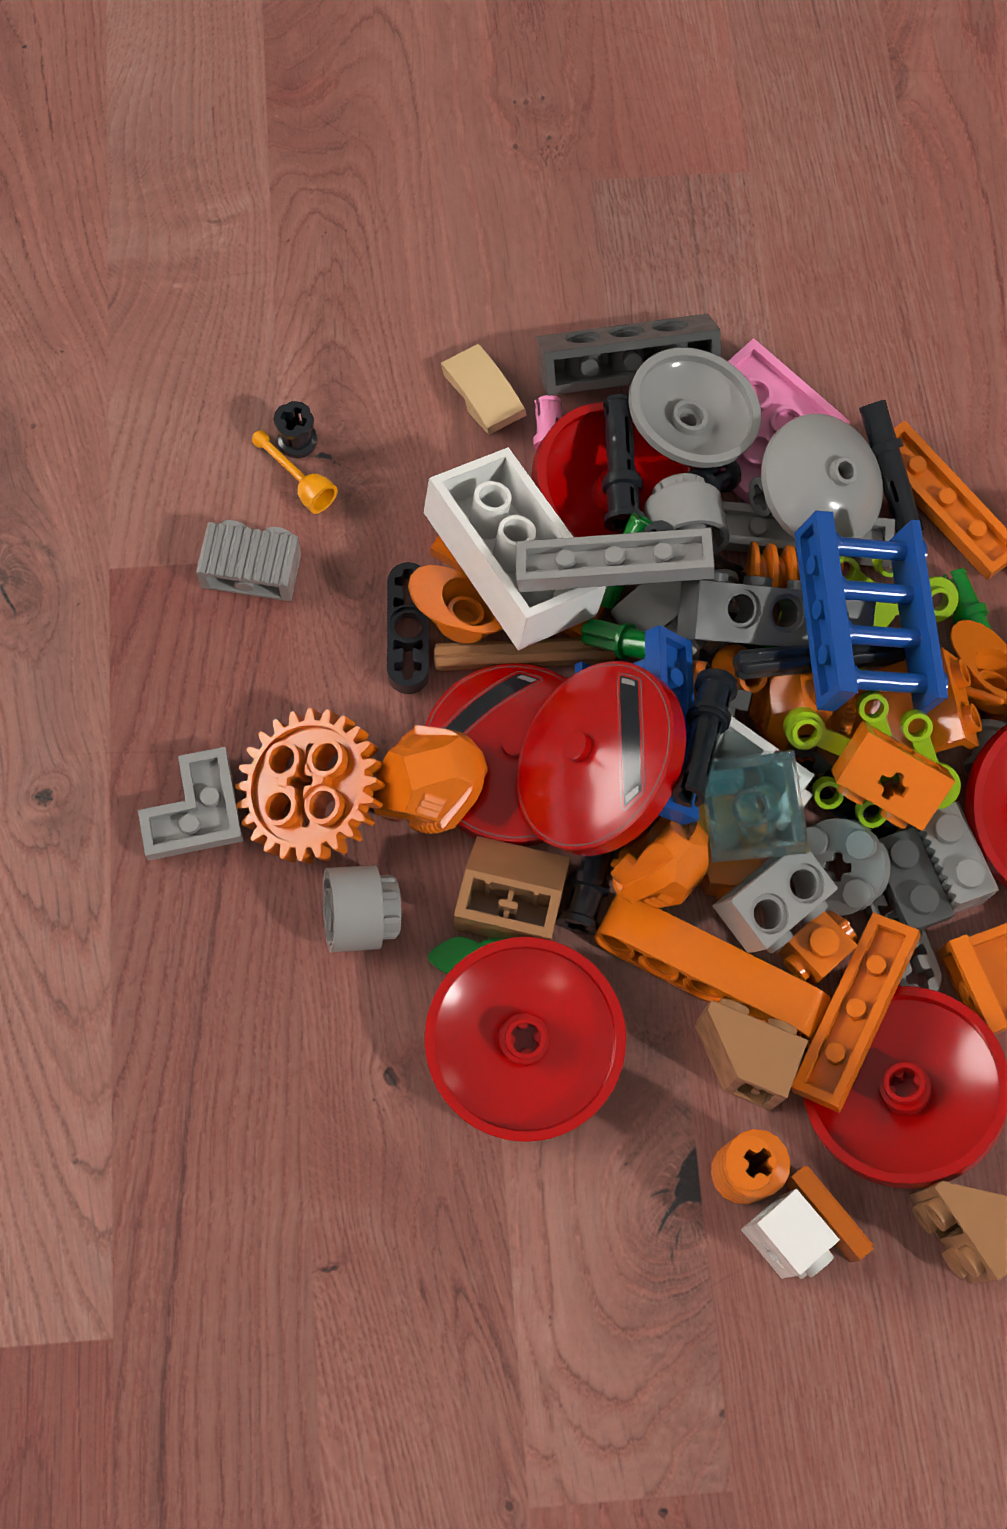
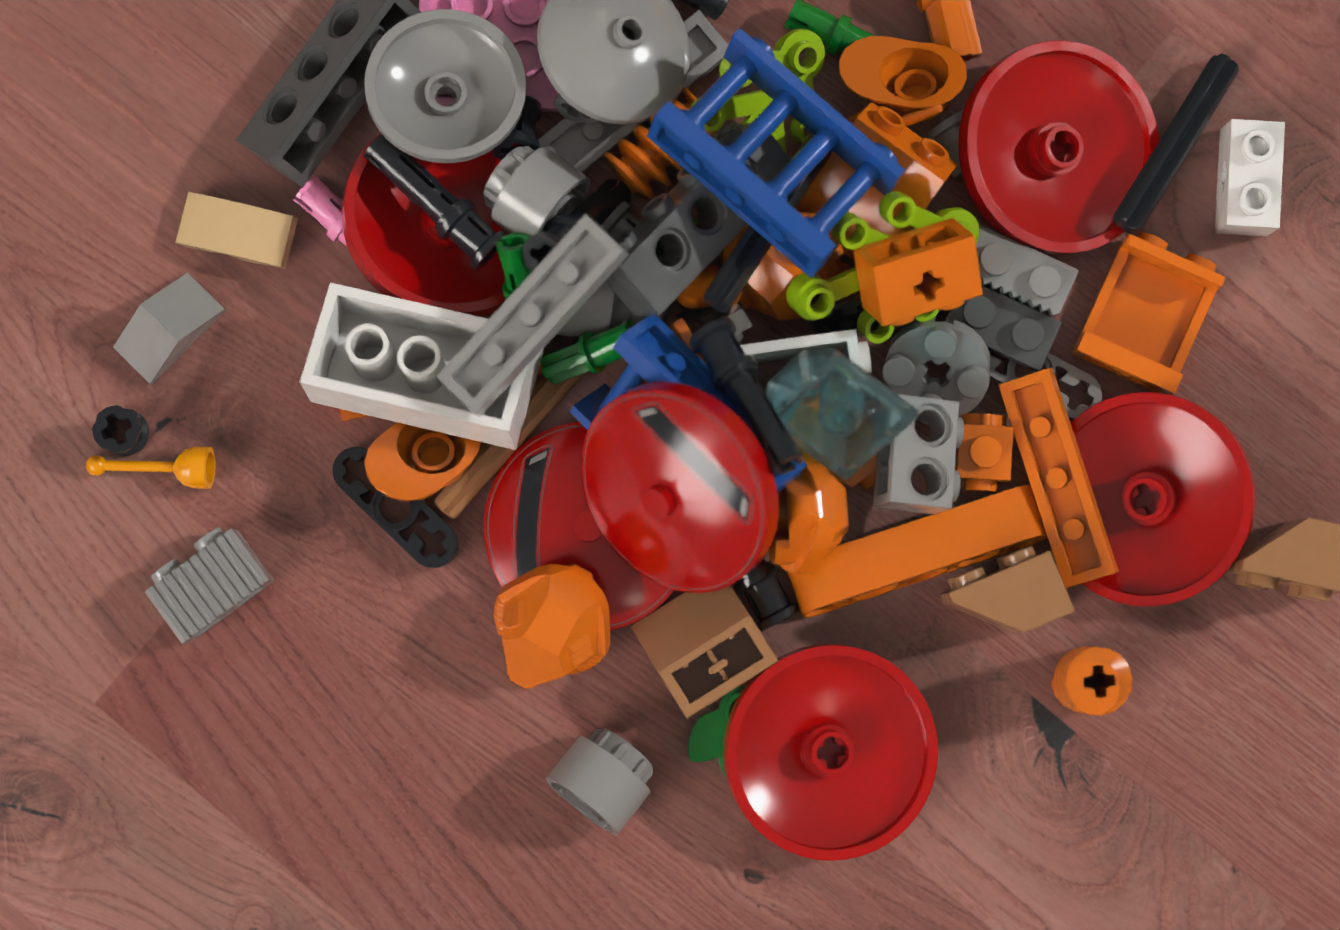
camera: 40 degrees left, 15 degrees up
light grey plate [138,747,243,861] -> none
orange gear [235,708,386,865] -> none
white brick [741,1189,840,1279] -> none
orange plate [785,1165,874,1262] -> none
none -> light grey slope [113,273,226,385]

